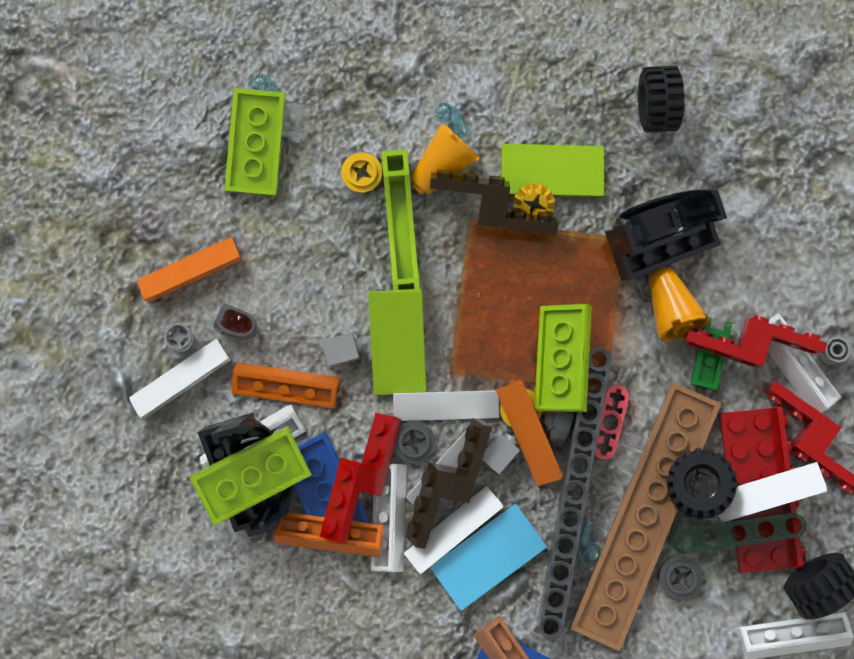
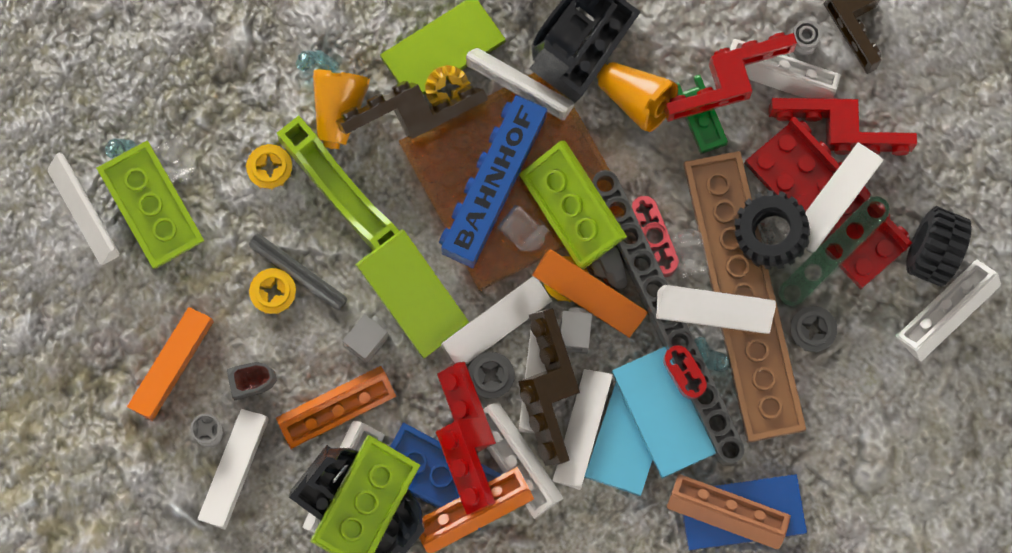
camera: 35 degrees left, 5 degrees down
none -> white slope [48,152,120,265]
none -> dark grey axle [249,233,347,311]
none -> yellow gear [249,268,296,314]
none -> blue brick [439,95,547,269]
none -> white slope [466,48,574,120]
none -> clear bracket [497,205,549,252]
none -> medium azure tile [611,347,716,479]
none -> white slope [656,285,776,334]
none -> red beam [663,345,707,399]

